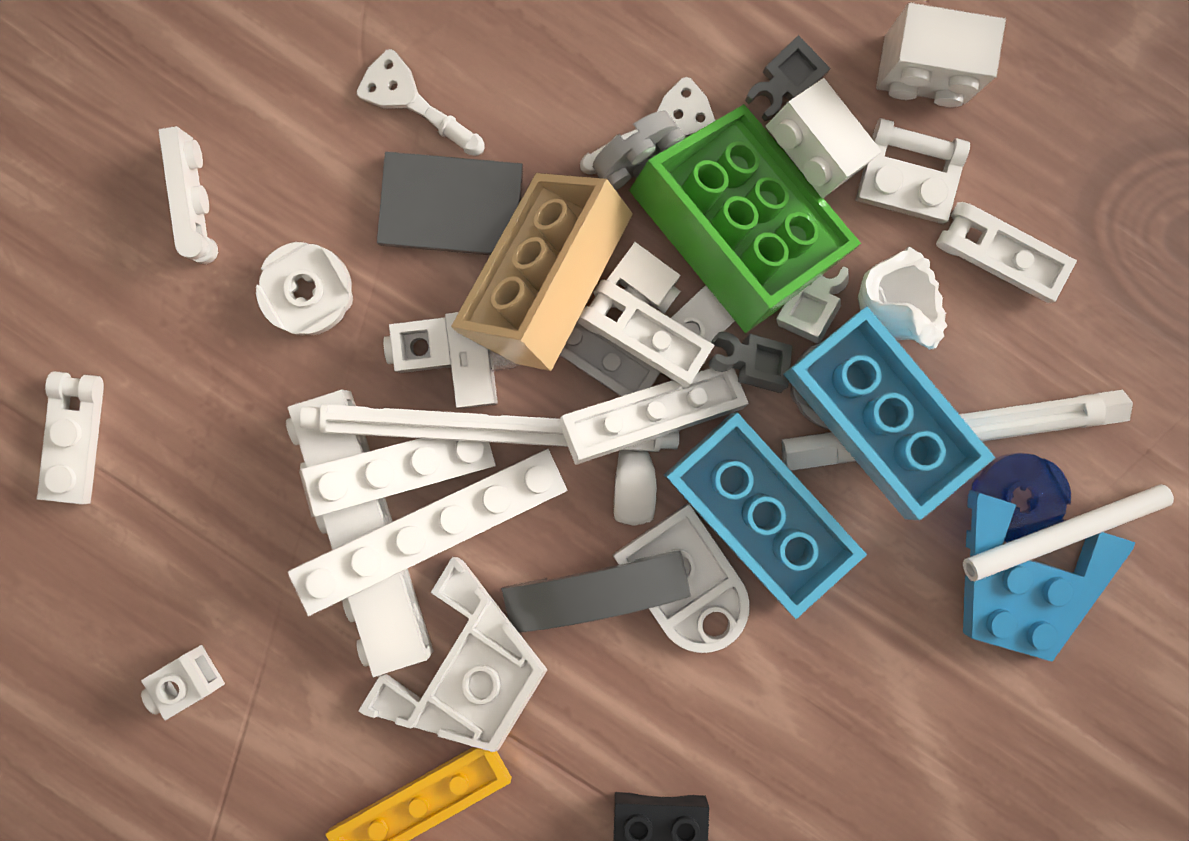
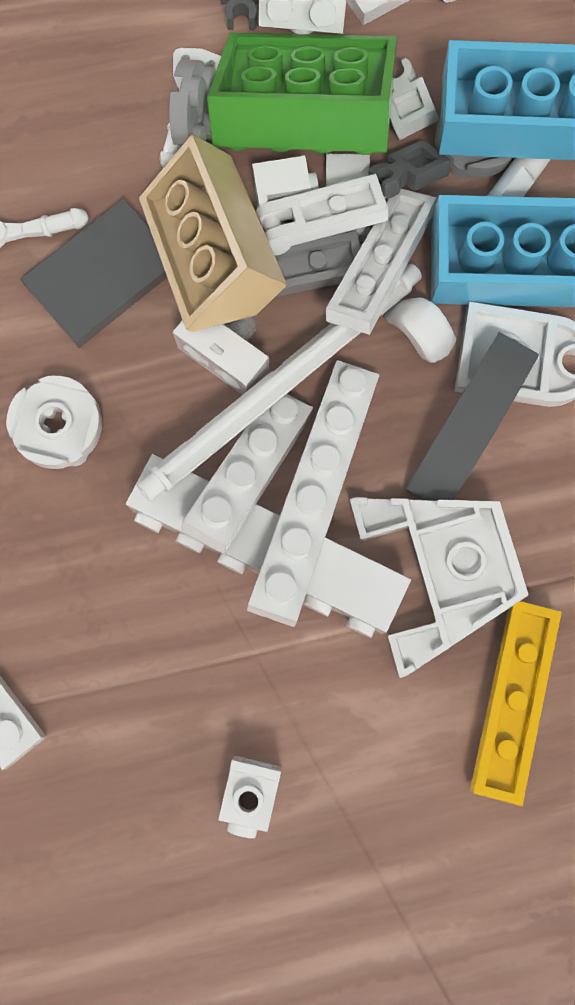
camera: 45 degrees left, 10 degrees down
white brick [383,318,451,373] -> none
white hair [858,247,947,350] -> none

